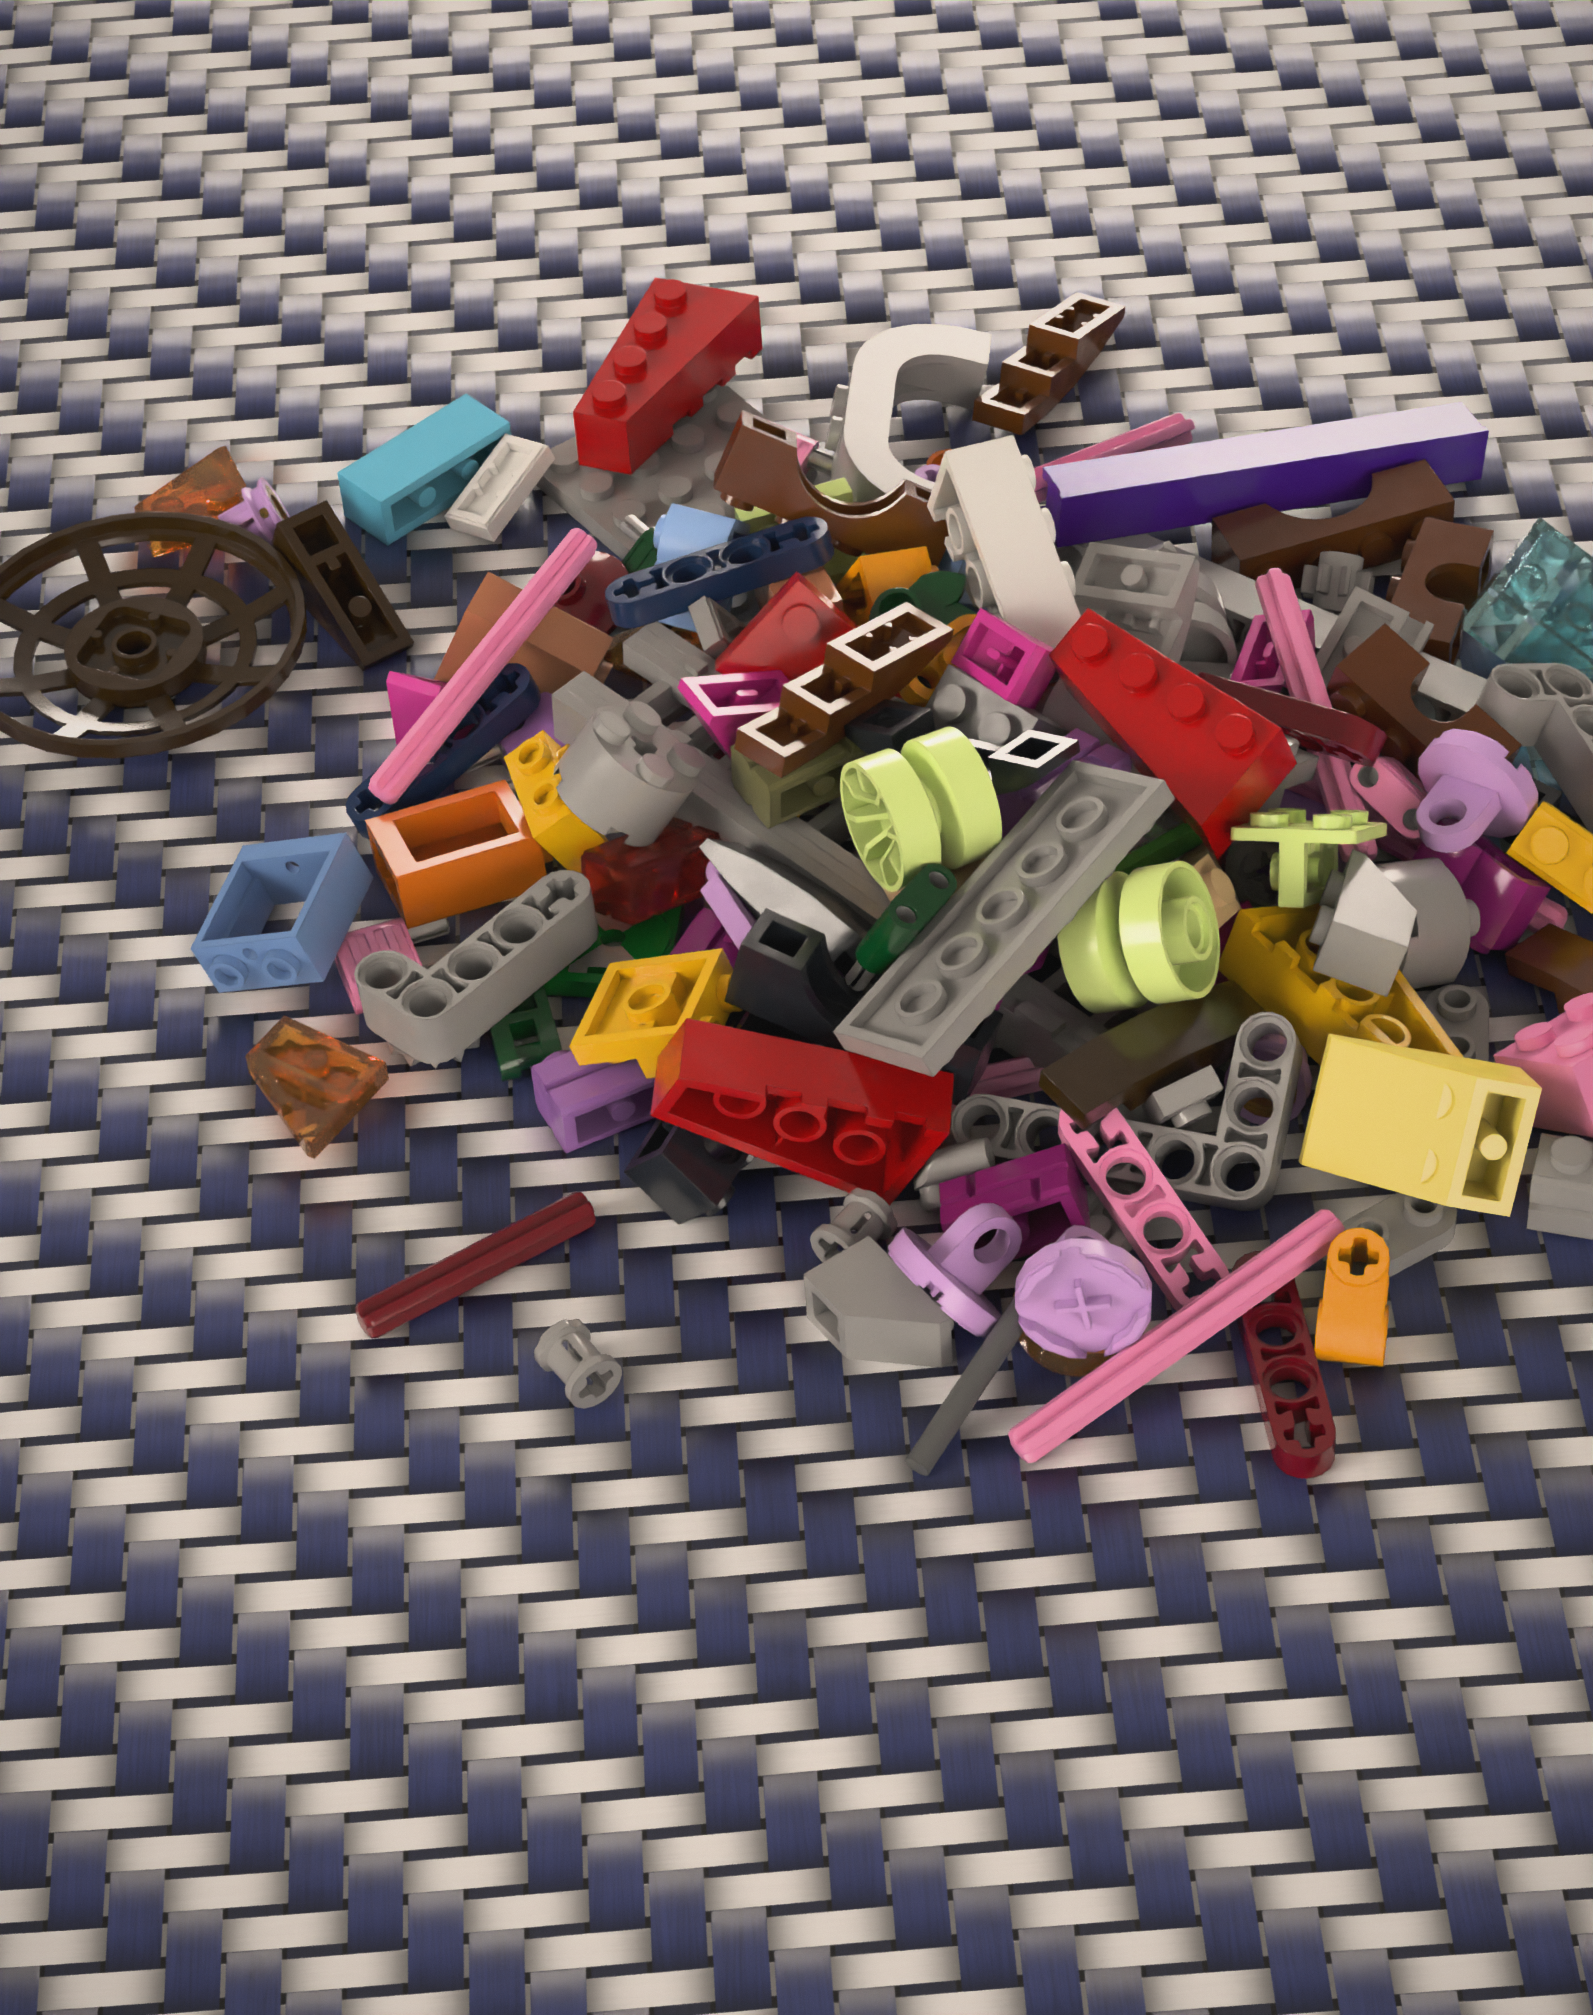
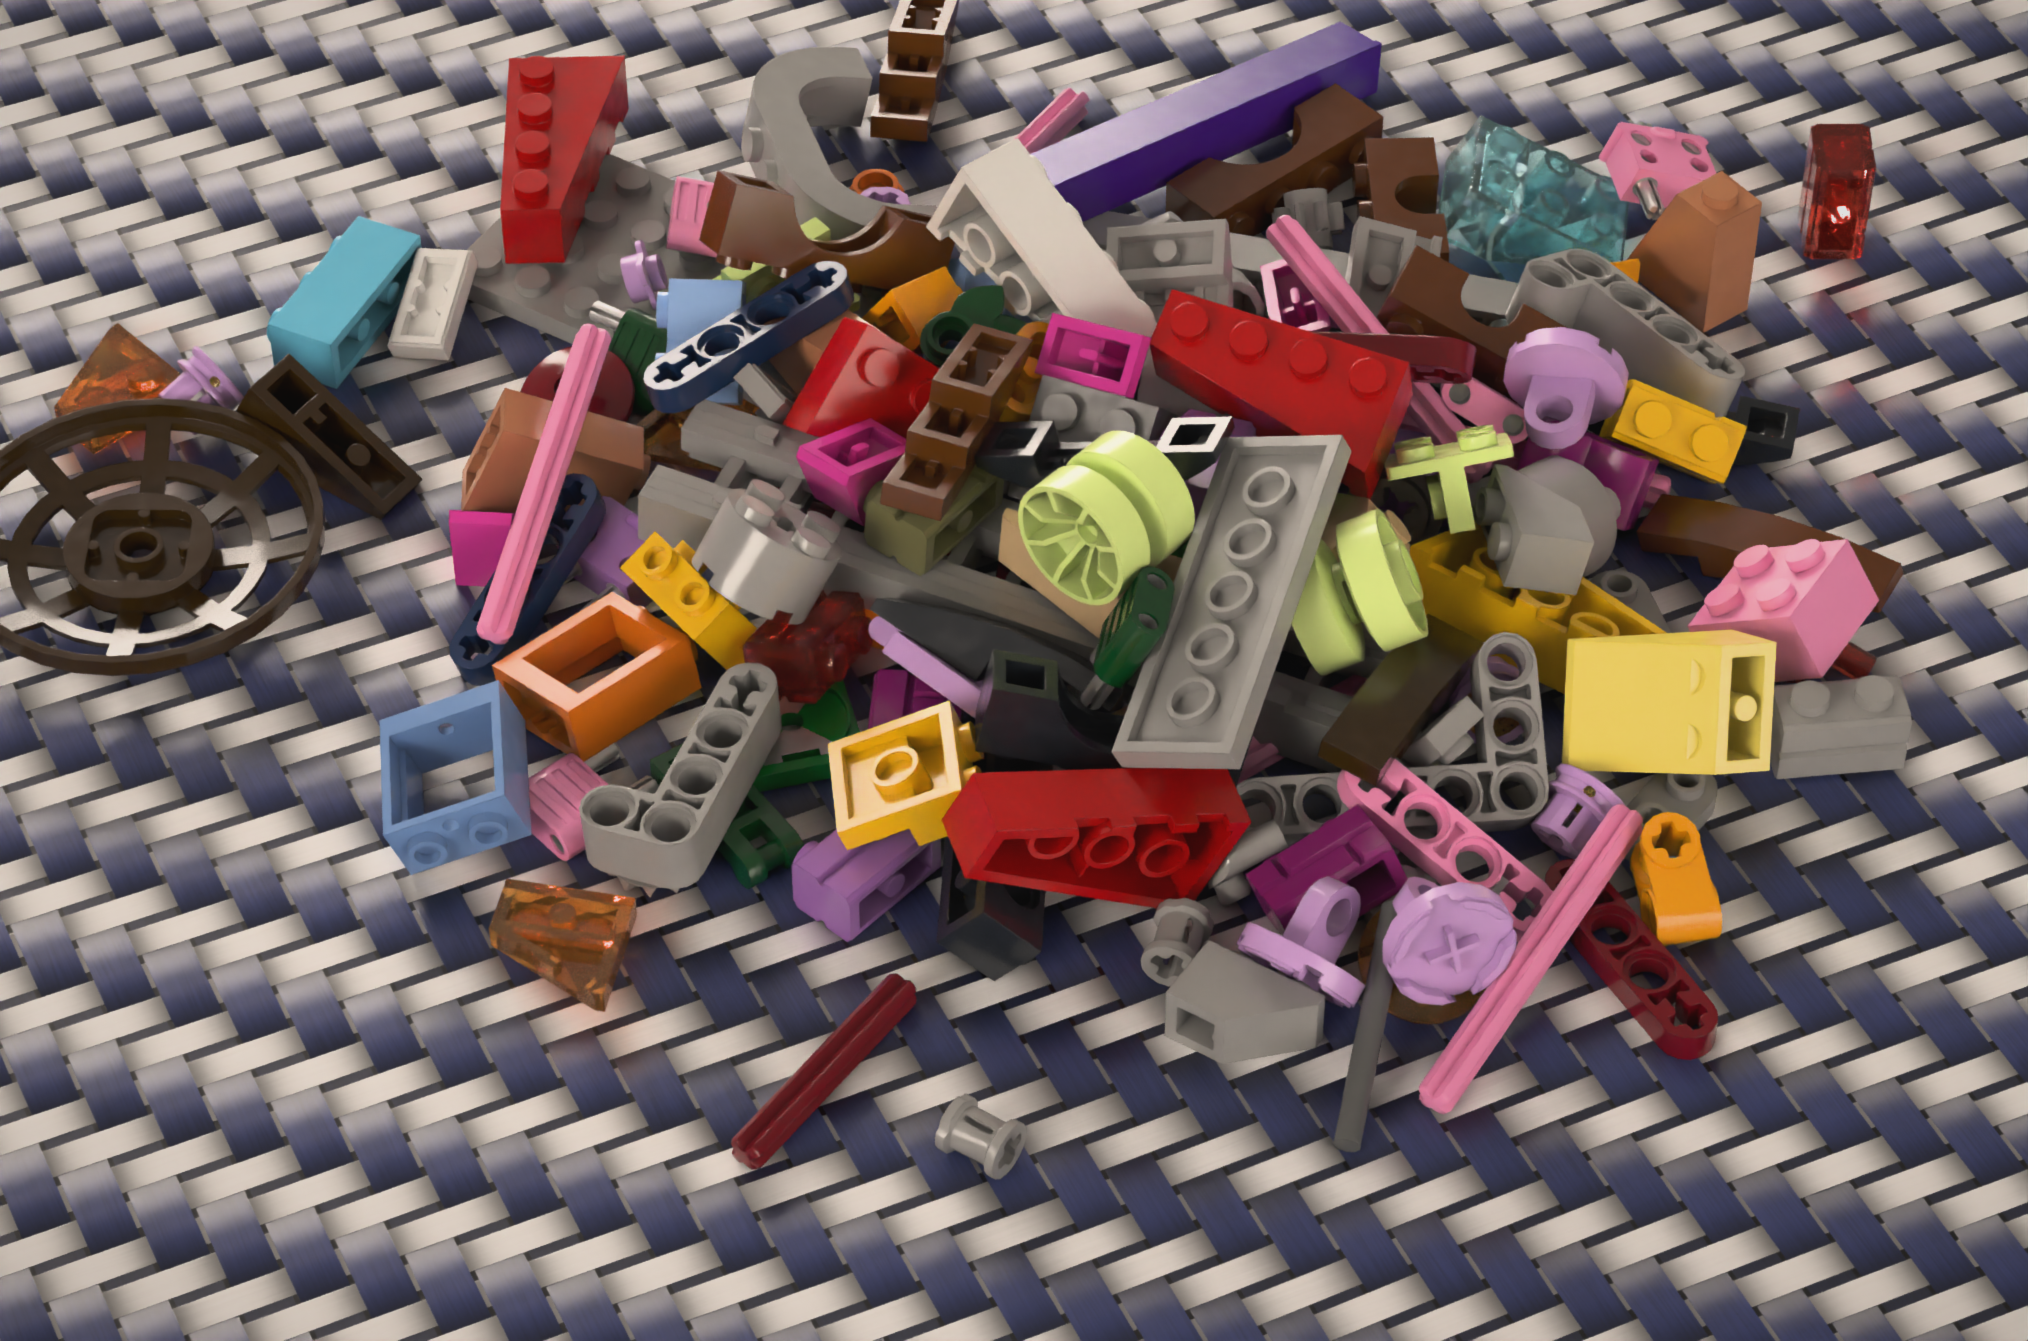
camera: 25 degrees left, 0 degrees up
none -> lavender plate [620,240,668,310]
none -> lavender piece [1531,763,1624,859]

